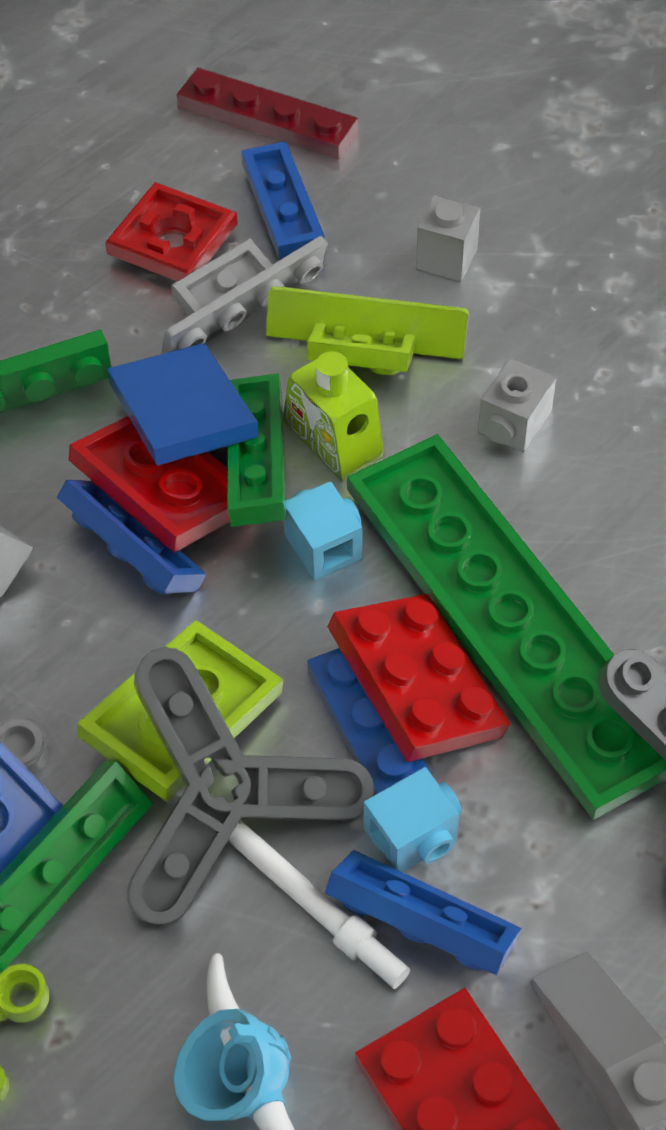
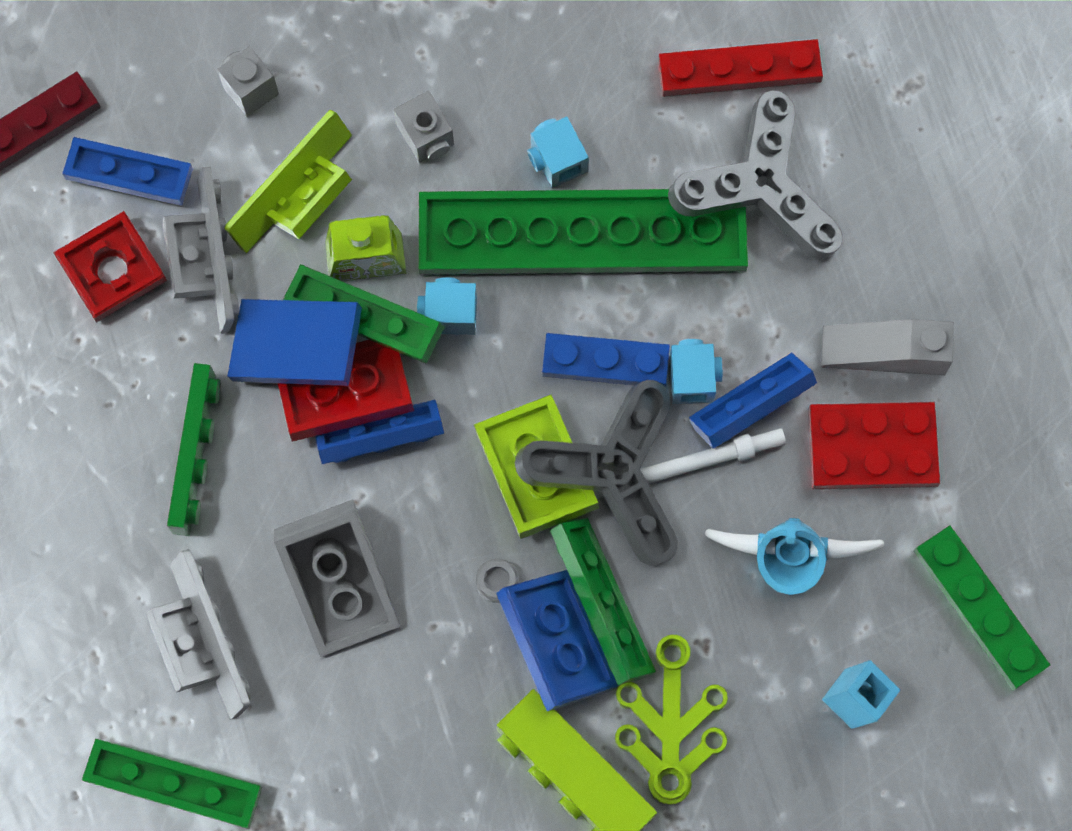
camera: 60 degrees left, 20 degrees up
red plate [327,594,511,762] -> none
none -> medium azure brick [527,116,589,188]

